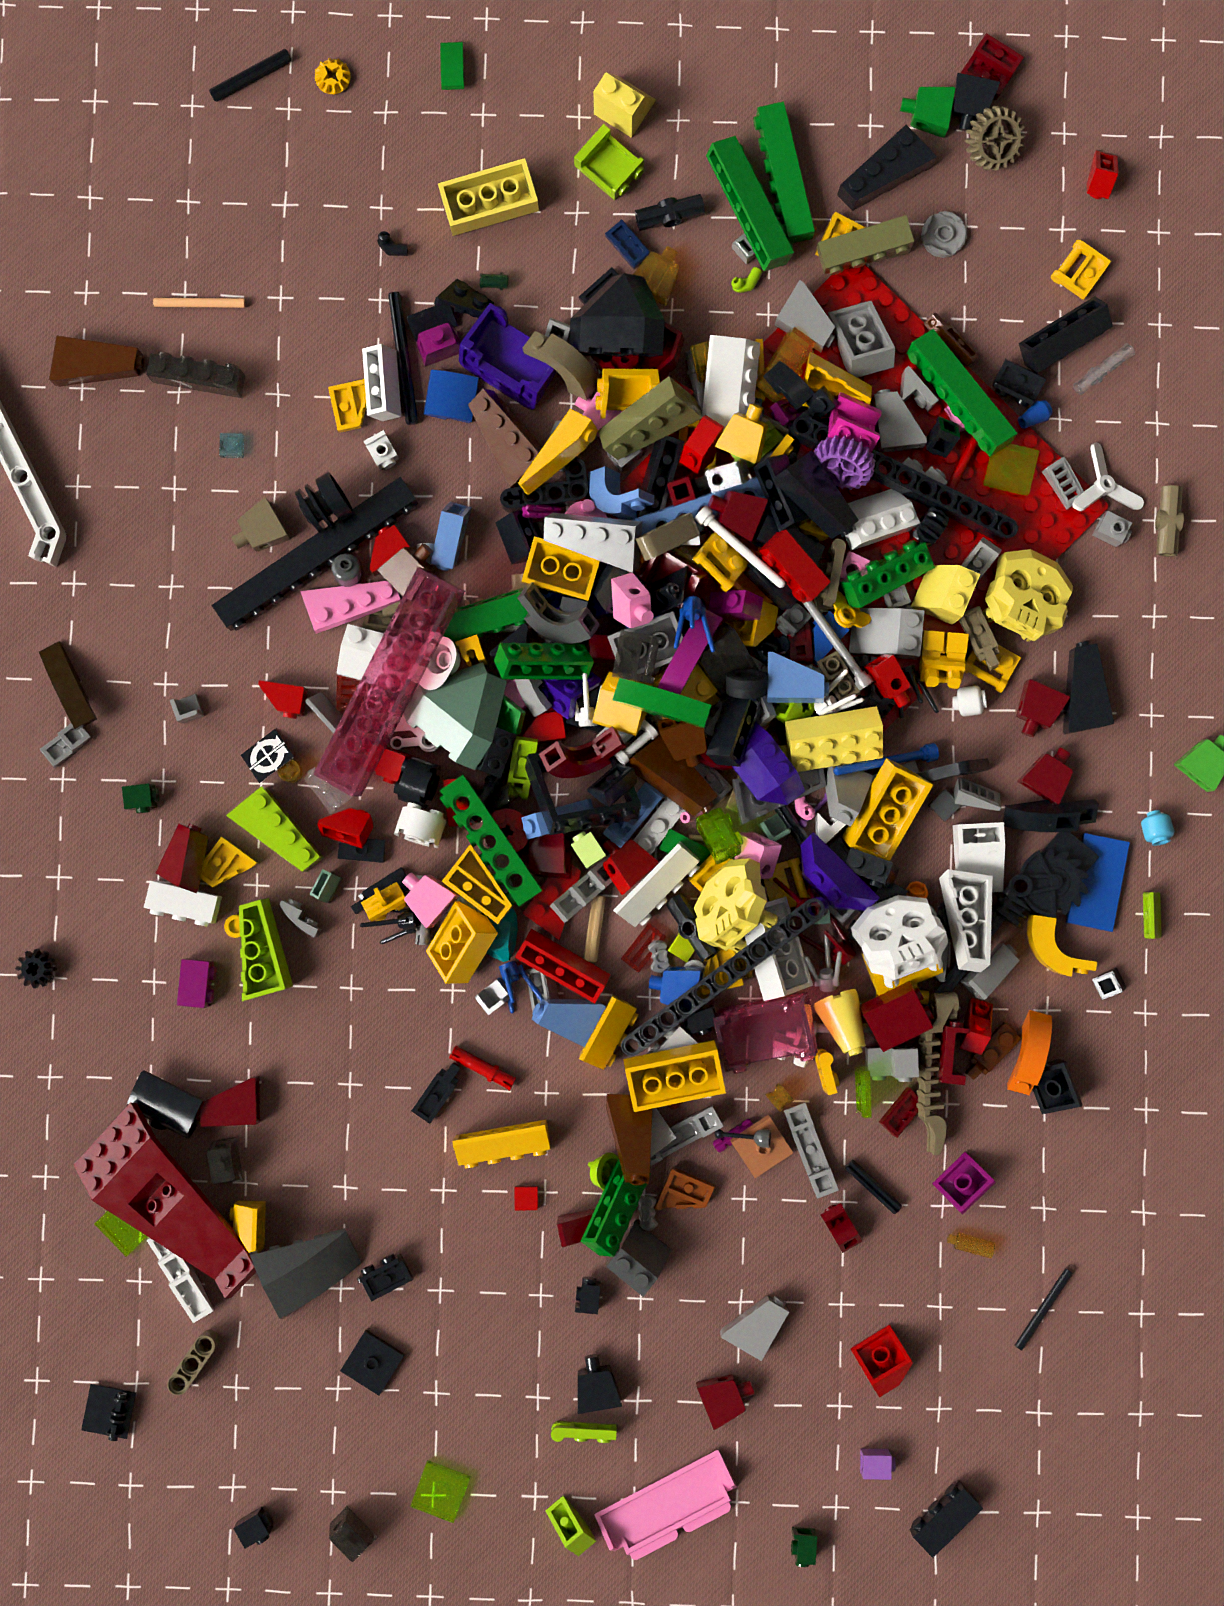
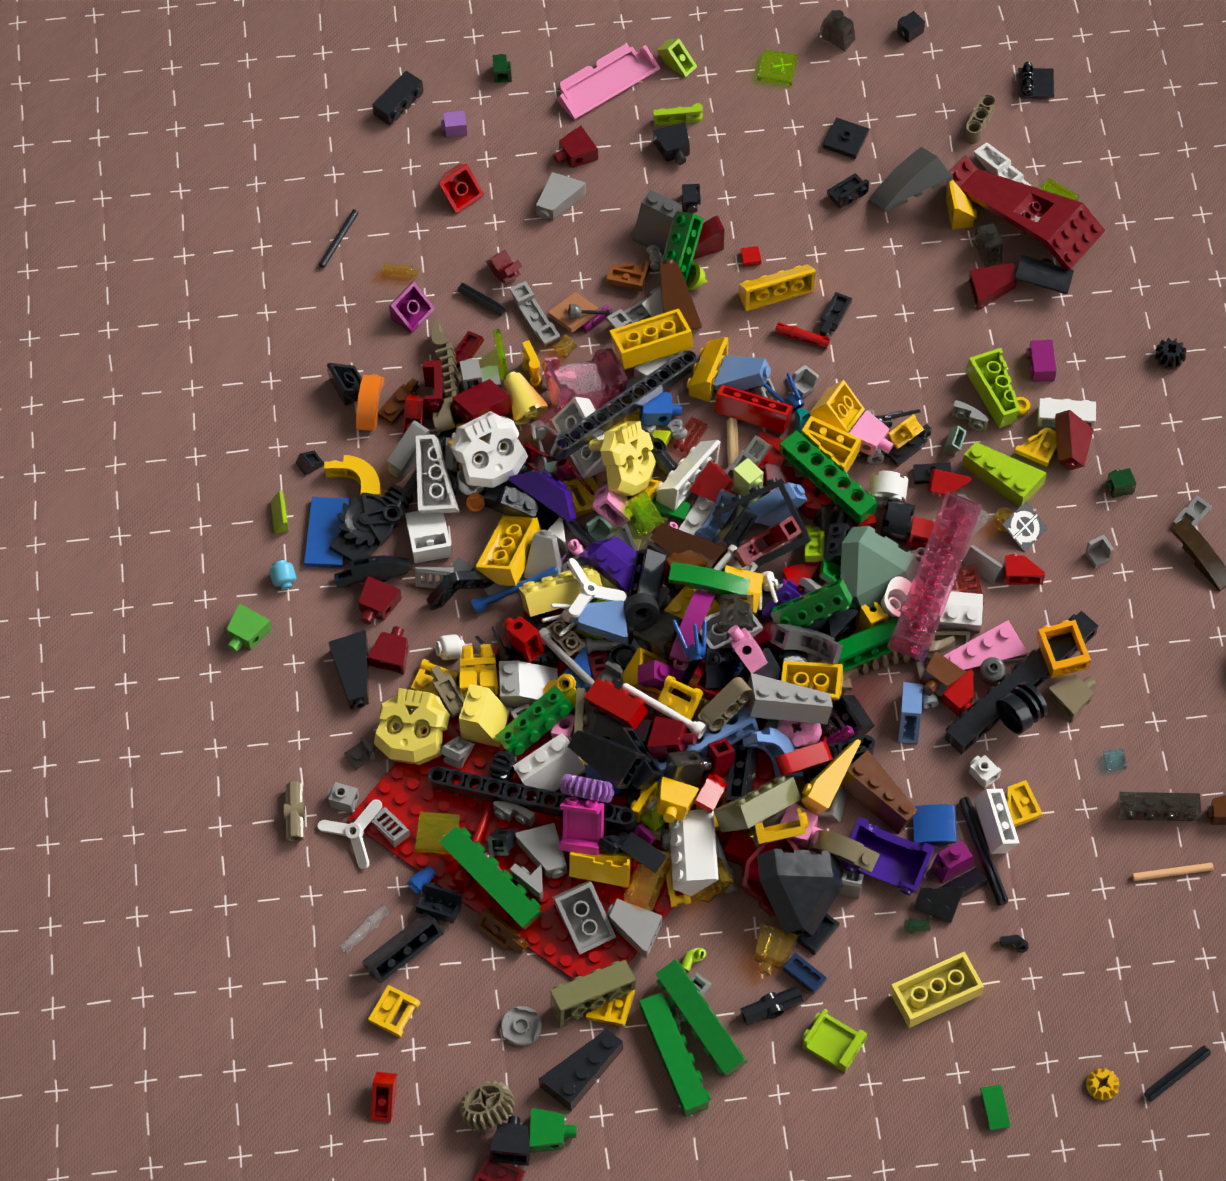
camera: 175 degrees right, 25 degrees down
light yellow slope [593,72,656,138] -> none
none -> clear smoke bracket [344,736,375,771]
none -> white piece [567,558,626,617]
none -> beam [775,741,833,776]
none -> light orange window [1036,620,1091,678]

